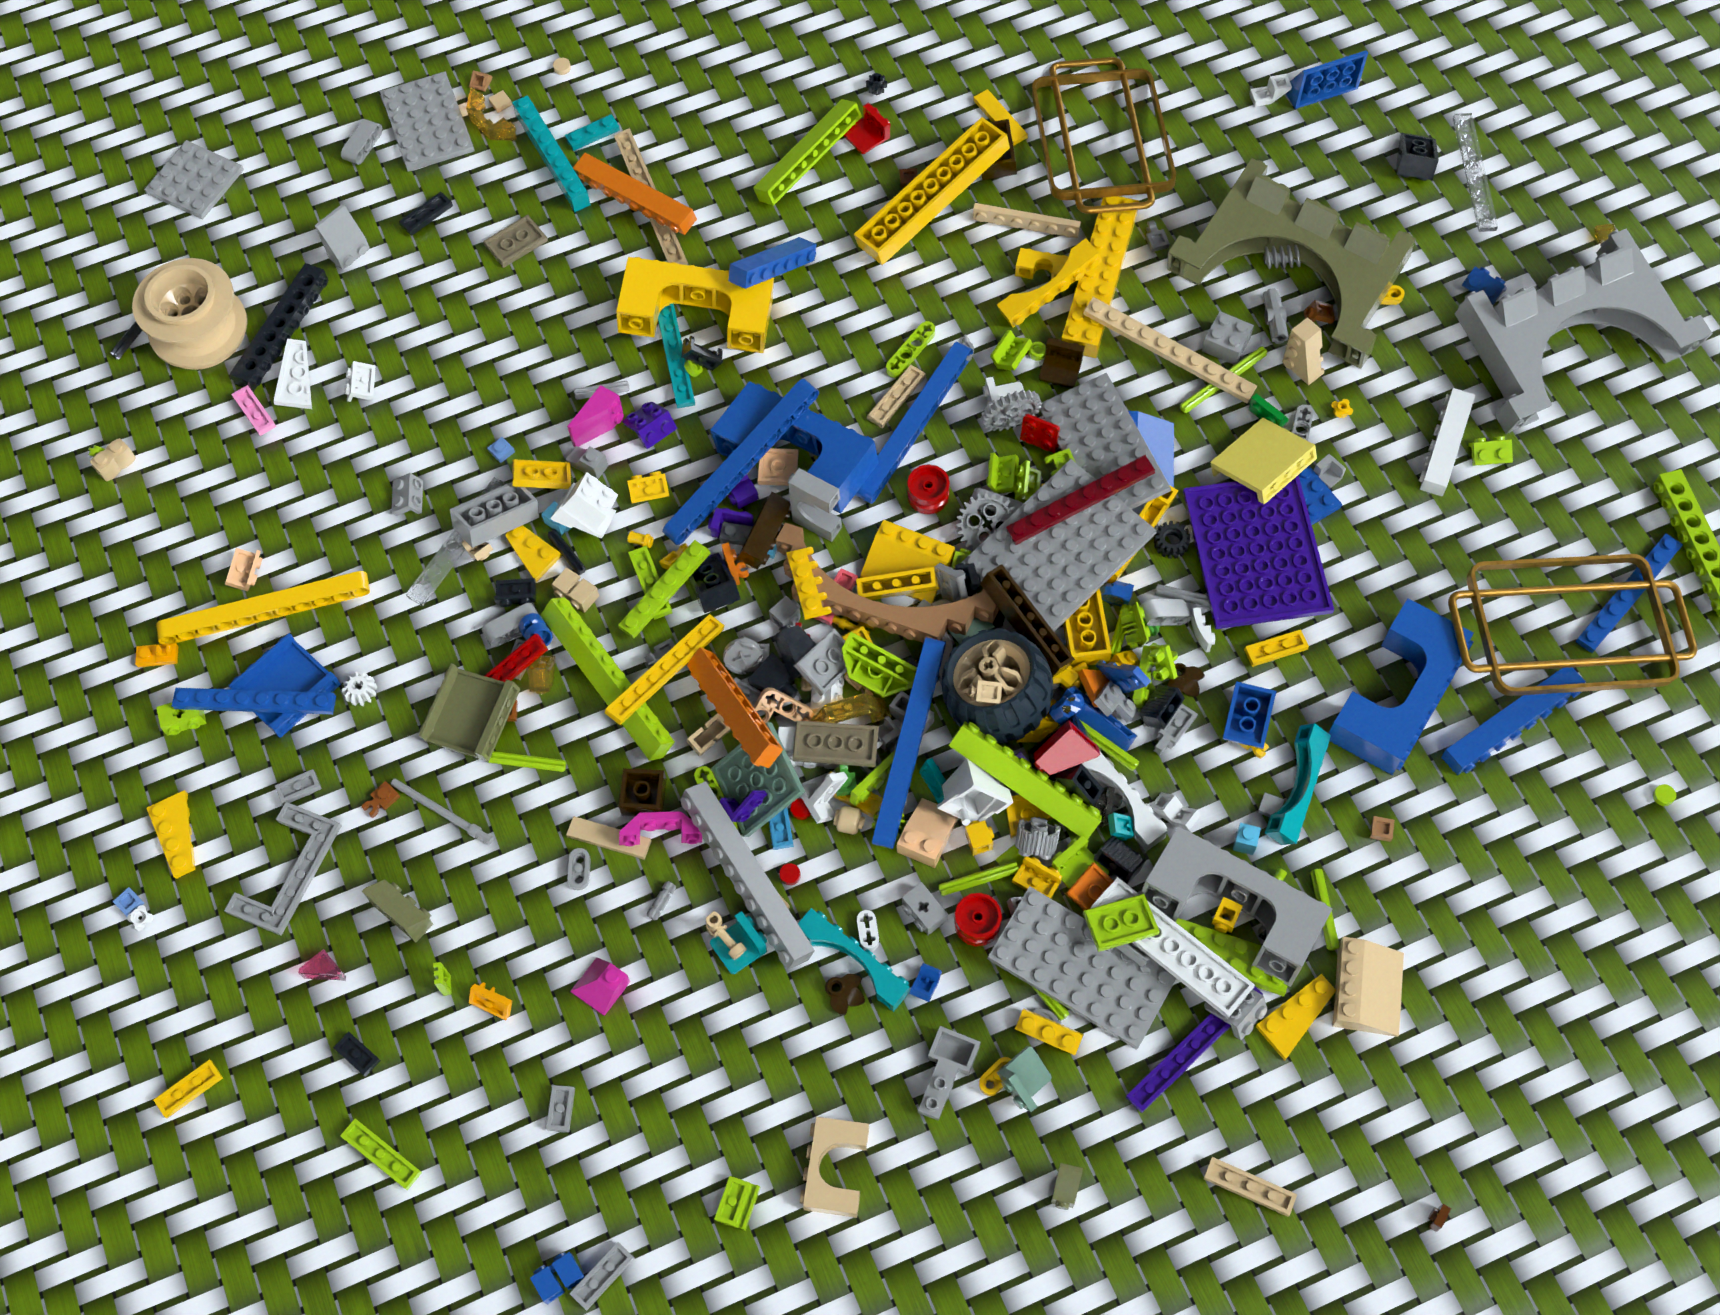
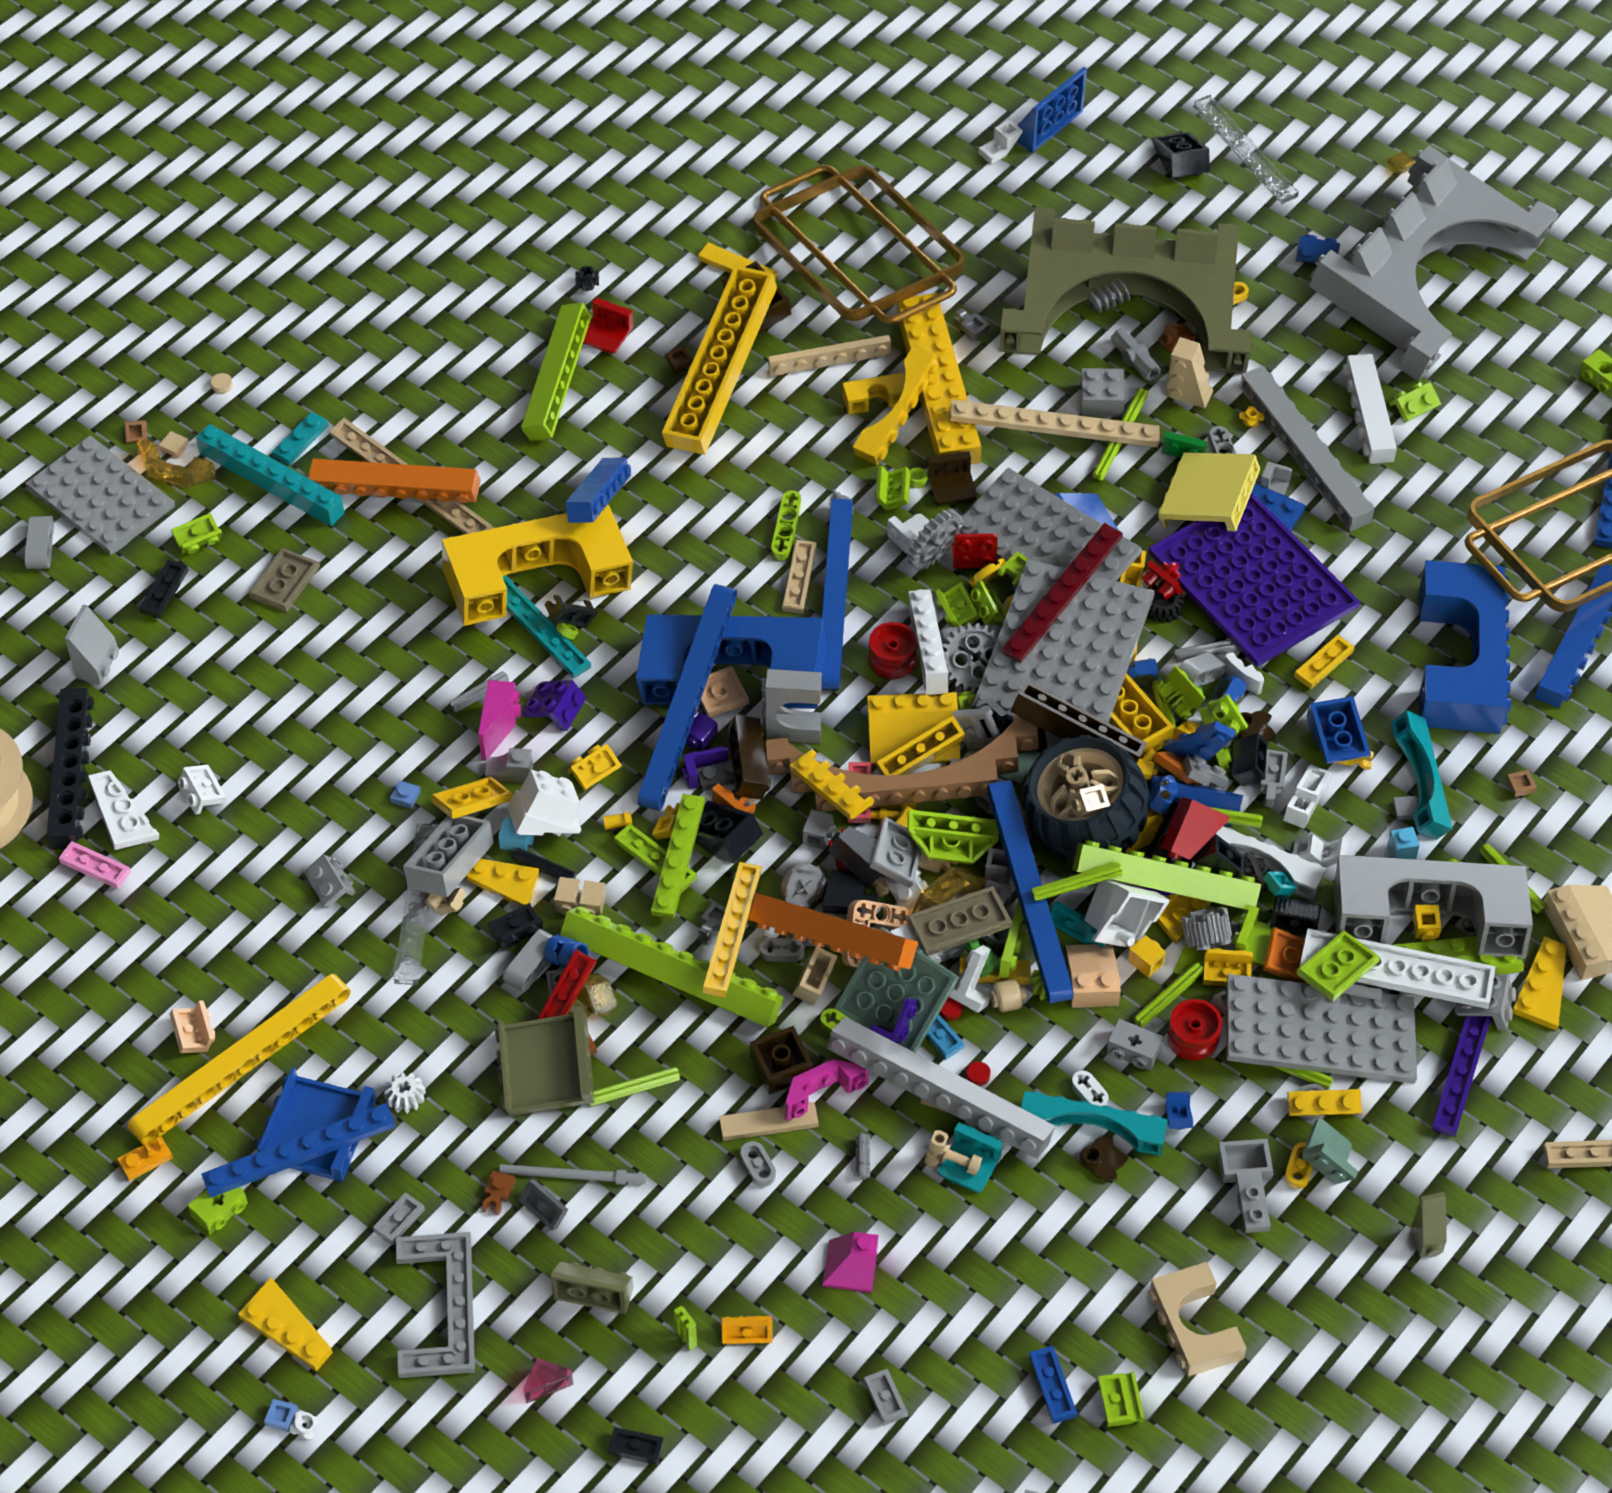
camera: 30 degrees left, 10 degrees down
none -> lime bracket [171,513,222,554]
none -> dark grey plate [518,1179,569,1230]
none -> light grey beam [760,938,804,962]
none -> white arch [909,589,948,695]
none -> yellow tile [969,558,1007,588]
none -> blue plate [1029,1346,1077,1424]
none -> lime axle [1032,863,1123,901]
none -> red hips [1142,560,1182,600]
none -> blue rock [1212,675,1247,702]
none -> light grey brick [1240,366,1374,532]
none -> white slope [1283,764,1331,828]

